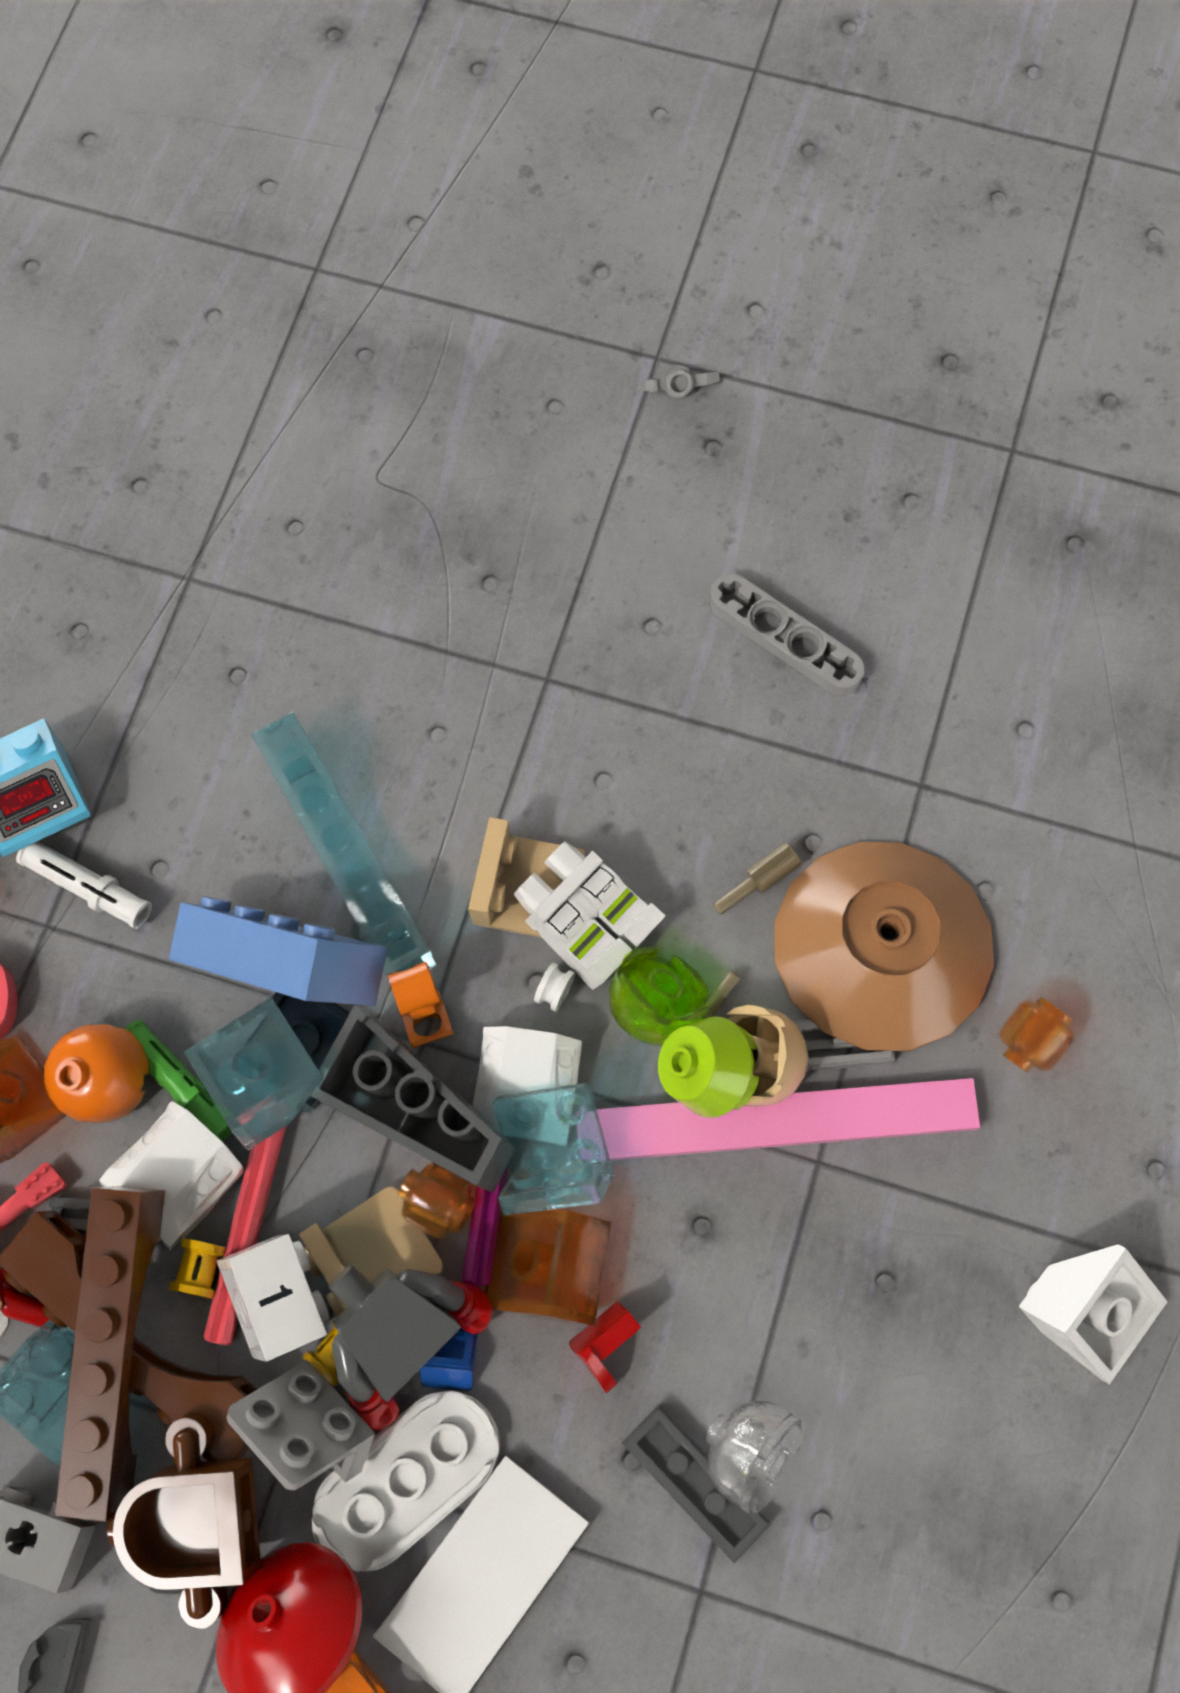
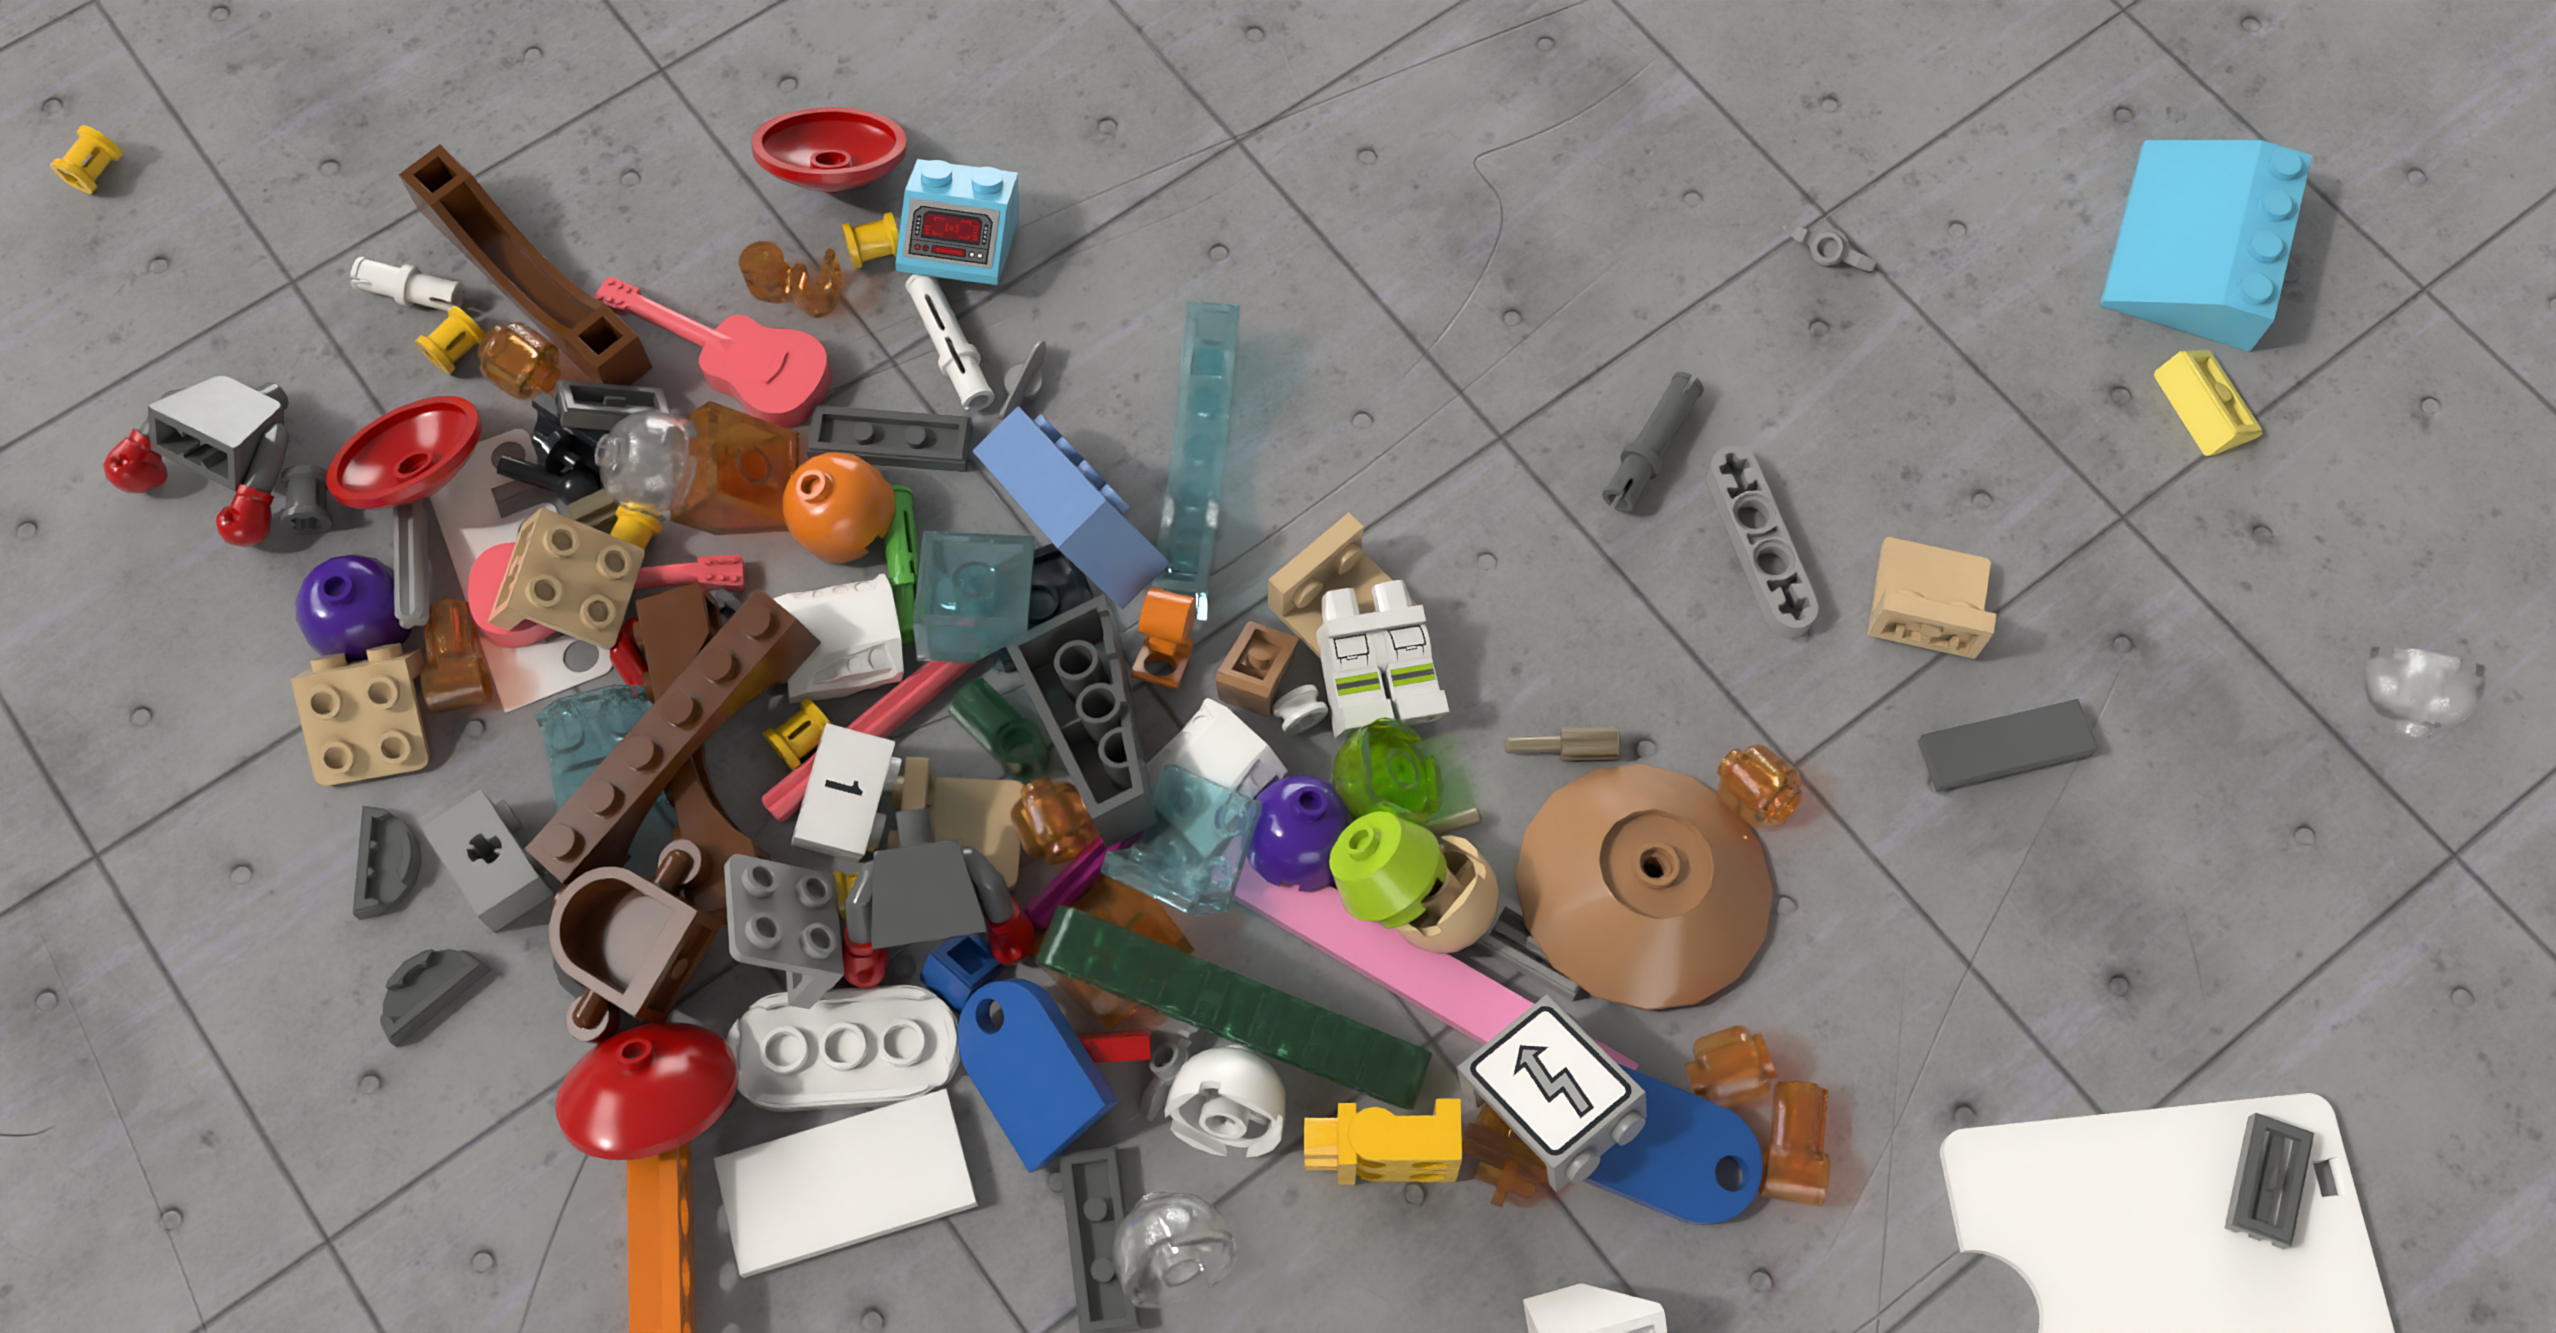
camera: 30 degrees right, 5 degrees down
none -> dark grey tile [806,405,973,472]
none -> clear green piece [947,678,1050,784]
none -> blue tile [958,978,1119,1173]
none -> light grey piece [997,340,1046,420]
none -> clear green beam [1035,905,1433,1111]
none -> light grey piece [1139,1015,1206,1122]
none -> white cylinder [1164,1045,1286,1157]
none -> medium nougat slope [1215,620,1300,717]
none -> dark purple cylinder [1243,775,1357,892]
none -> yellow hips [1304,1099,1462,1185]
none -> panel [1457,994,1647,1192]
none -> clear orange hips [1462,1102,1551,1208]
none -> blue tile [1583,1063,1763,1225]
none -> dark grey pin [1602,372,1704,512]
none -> clear orange head [1717,744,1803,828]
none -> clear orange piece [1758,1080,1830,1207]
none -> tan bracket [1867,537,1997,659]
none -> dark grey tile [1917,699,2098,792]
none -> medium azure slope [2099,140,2312,352]
none -> light yellow slope [2154,350,2263,456]

